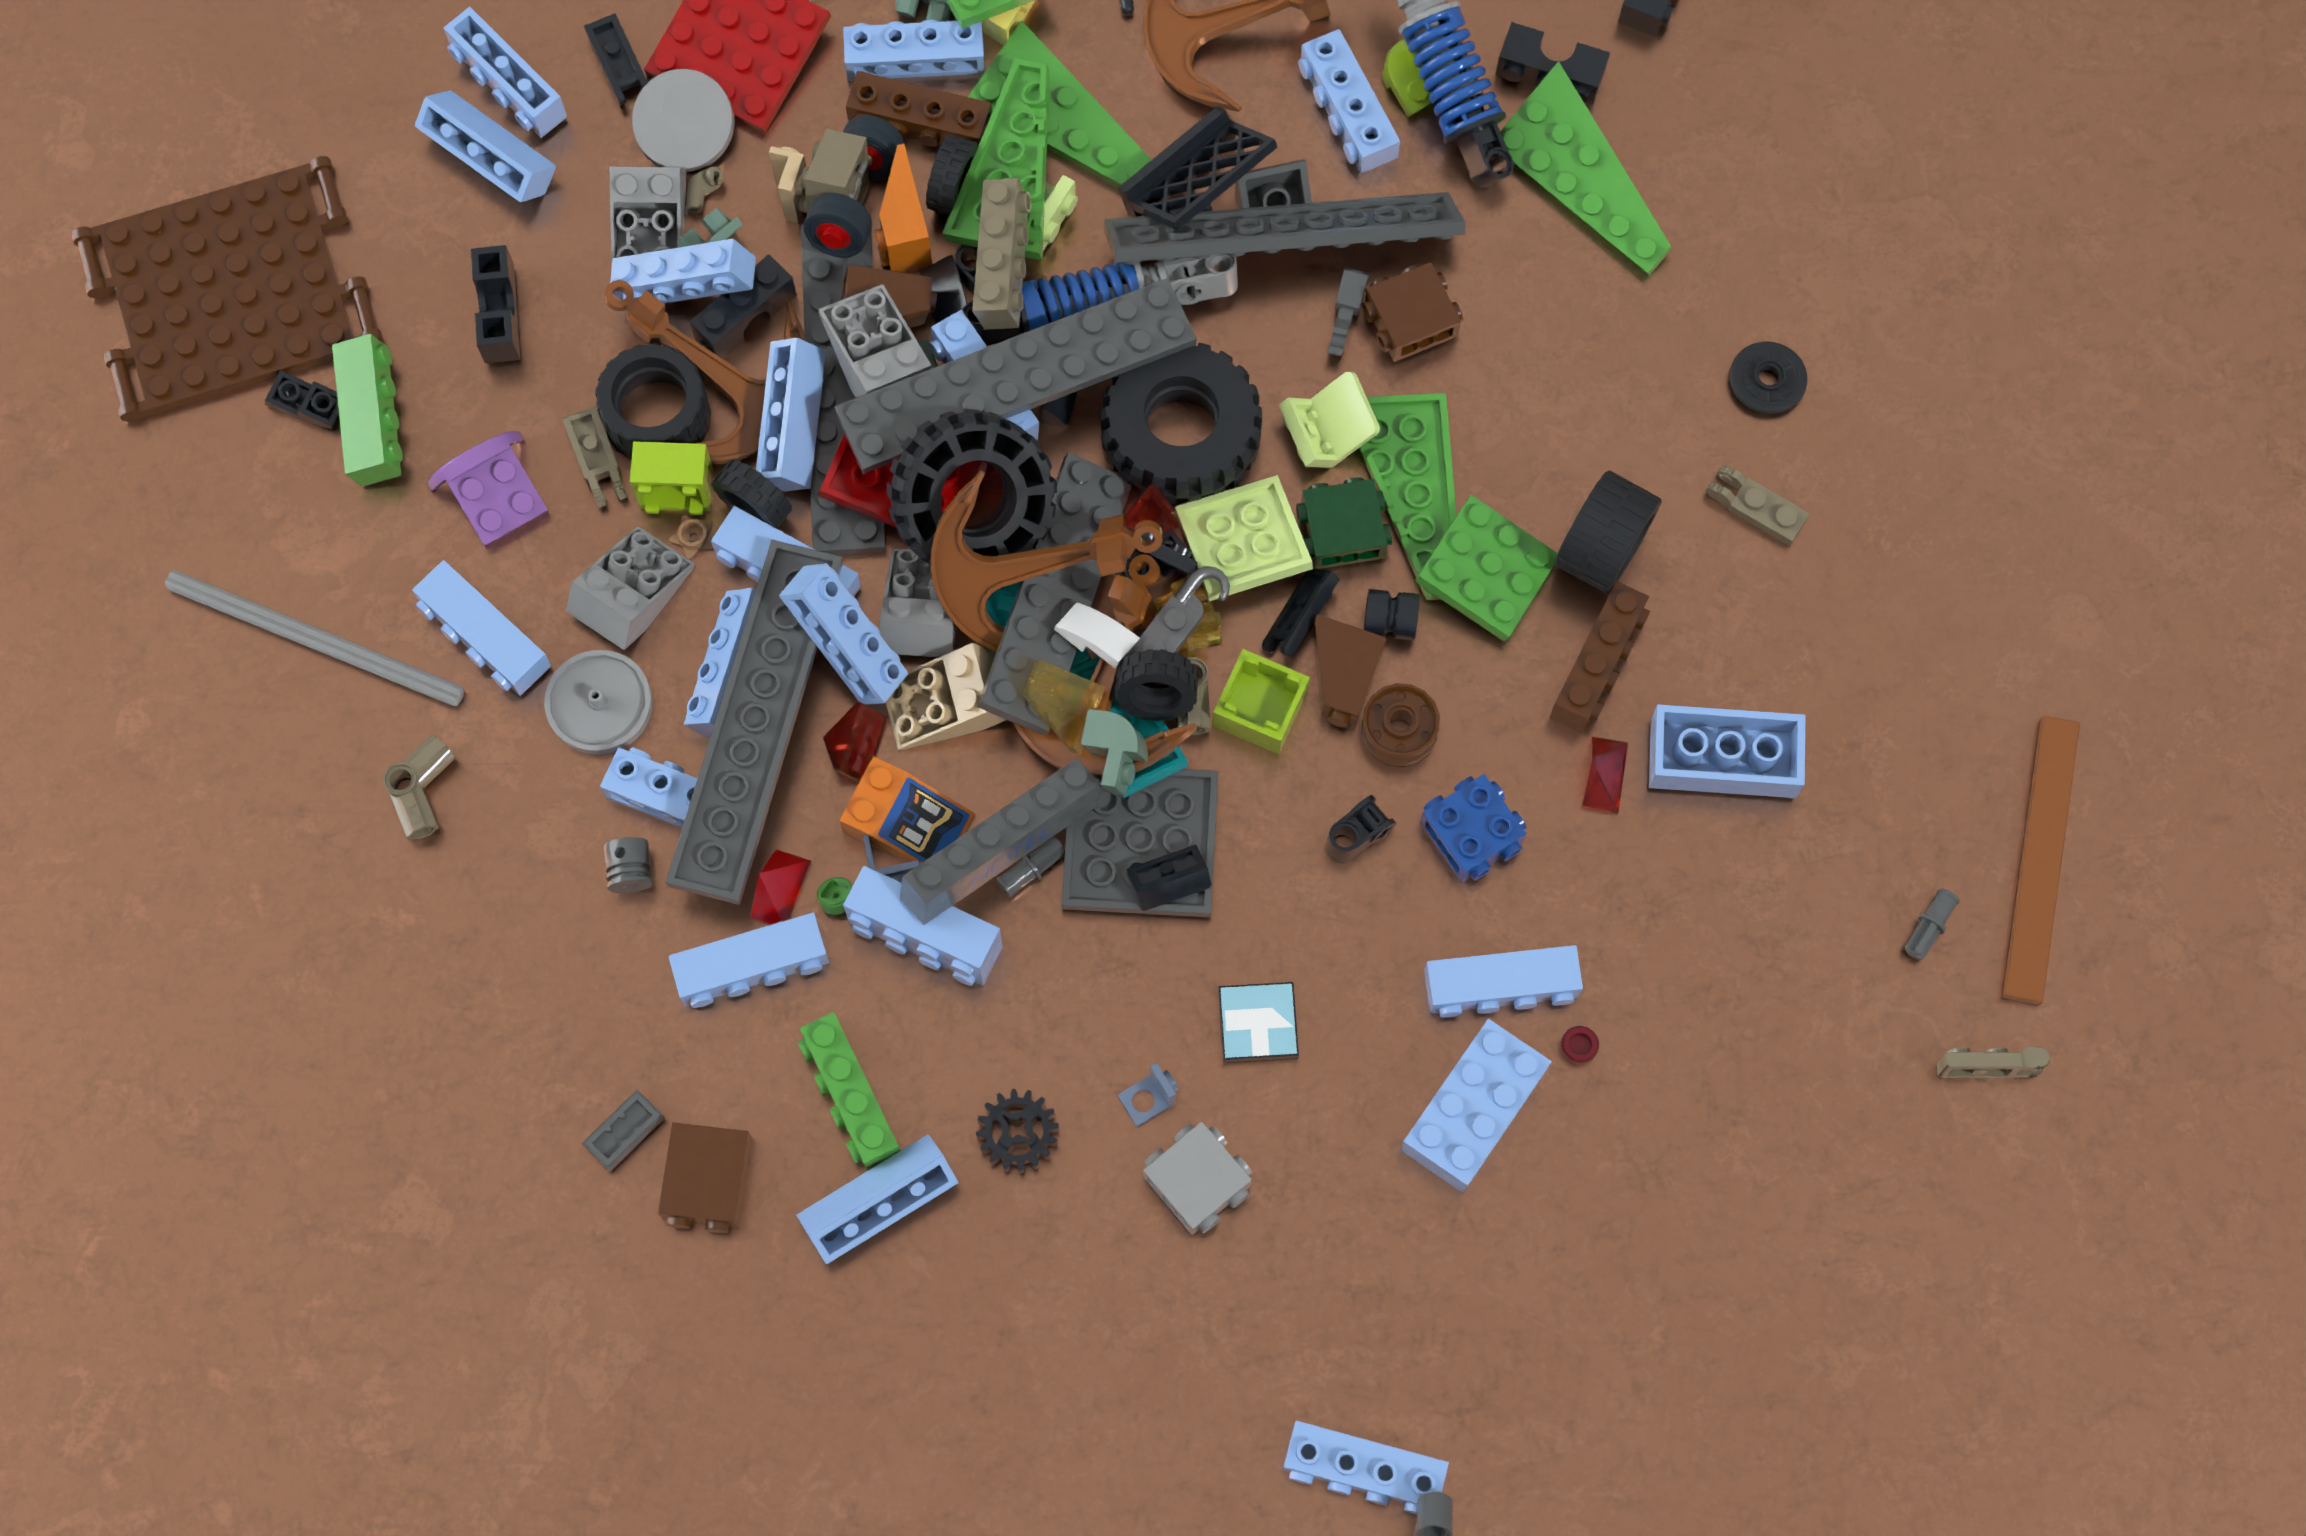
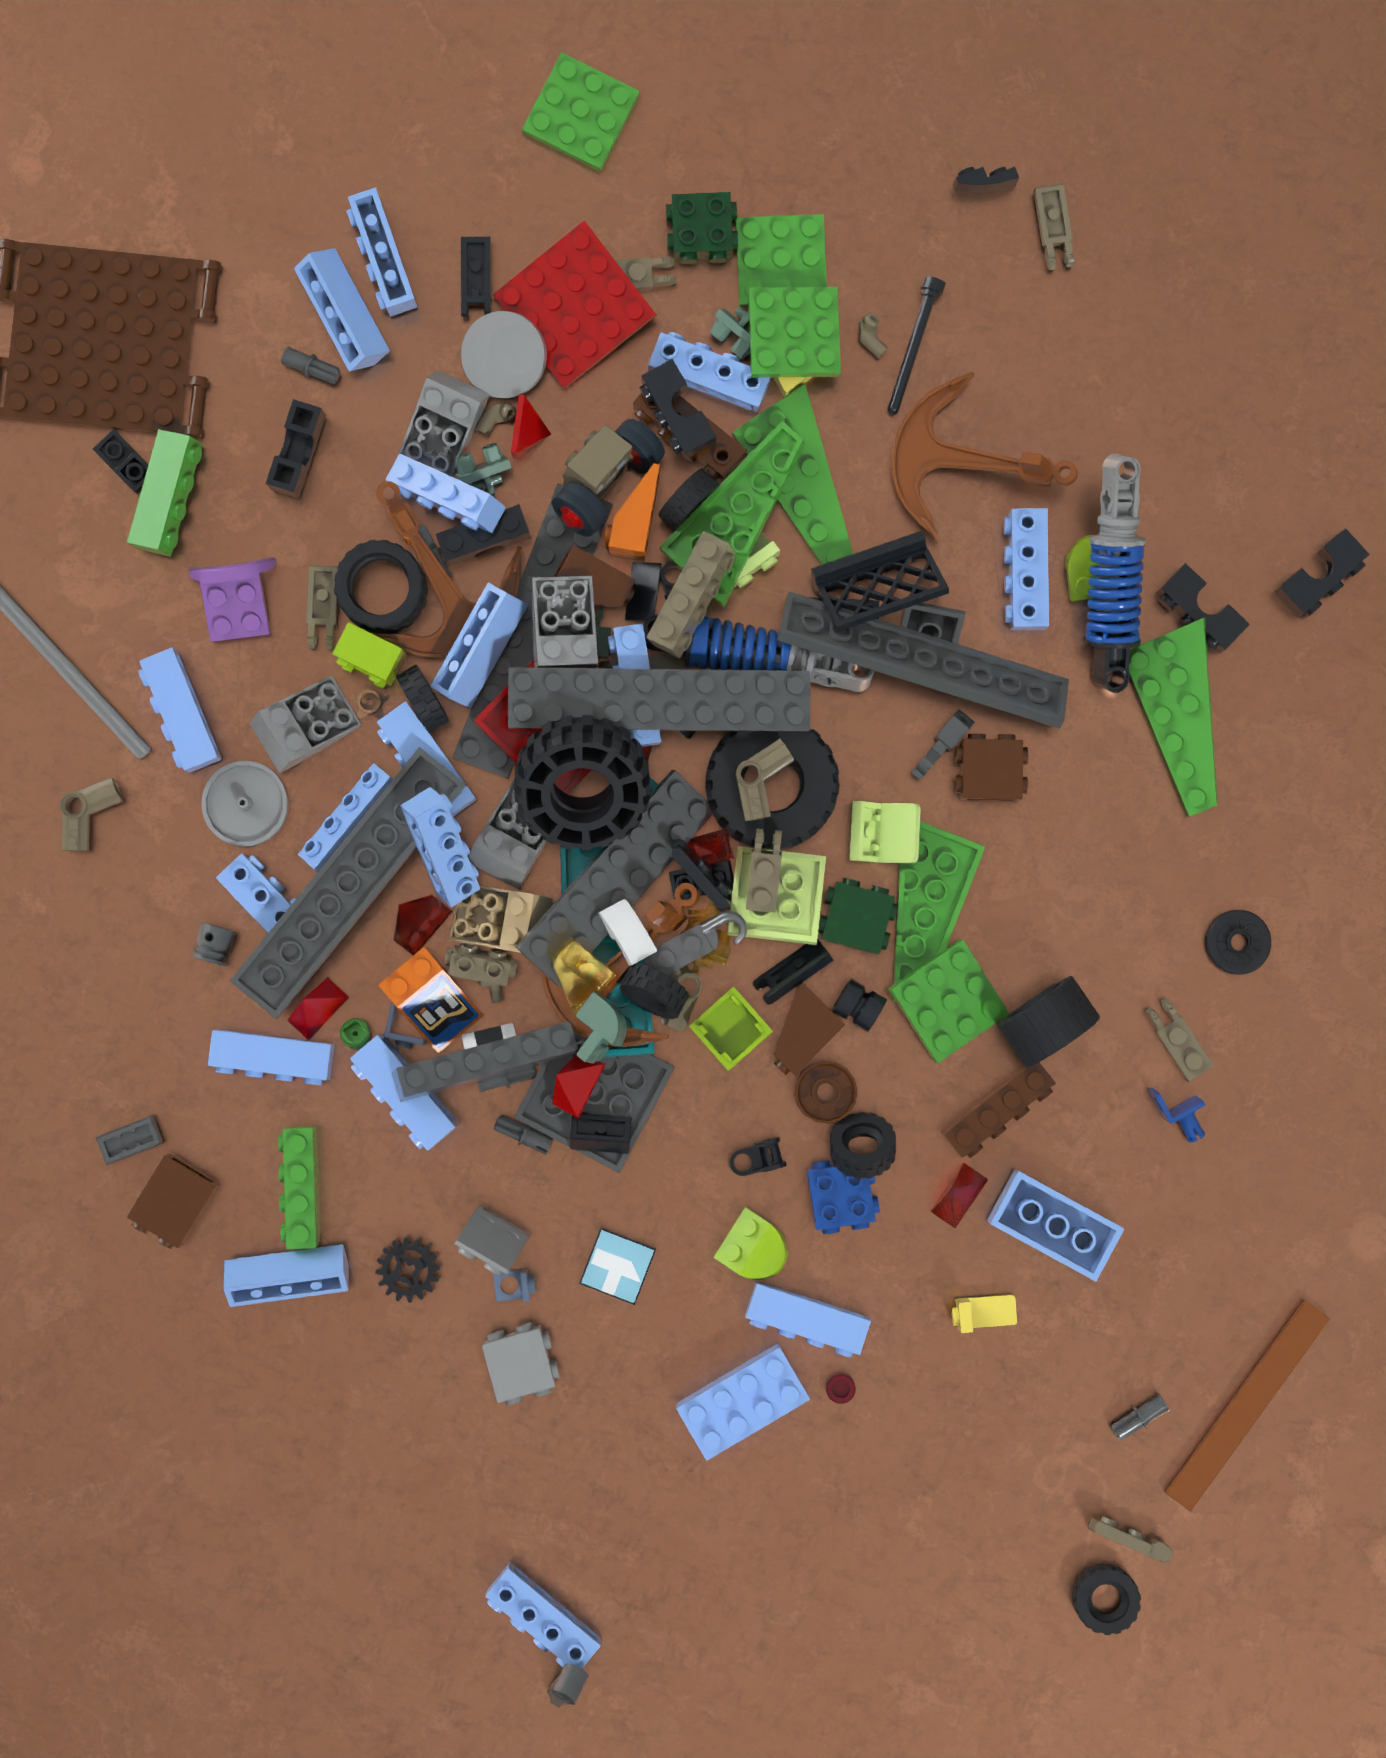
camera: 20 degrees right, 15 degrees up
tan bracket [768,146,807,223] -> none
dark orange piece [931,470,1162,652] -> none
none -> dark grey axle [281,346,340,384]
none -> dark tan brick [444,943,518,1003]
none -> light grey slope [454,1205,531,1275]
none -> dark grey axle [494,1116,553,1155]
none -> red slope [511,394,551,459]
none -> red slope [552,1053,606,1118]
none -> black arch [639,358,716,459]
none -> lime slope [713,1207,788,1281]
none -> dark tan piece [736,739,794,822]
none -> dark tan hinge [746,828,782,913]
none -> black tyre [830,1112,896,1179]
none -> light yellow bracket [951,1294,1017,1333]
none -> black tyre [1072,1563,1141,1635]
none -> blue bracket [1148,1087,1205,1142]

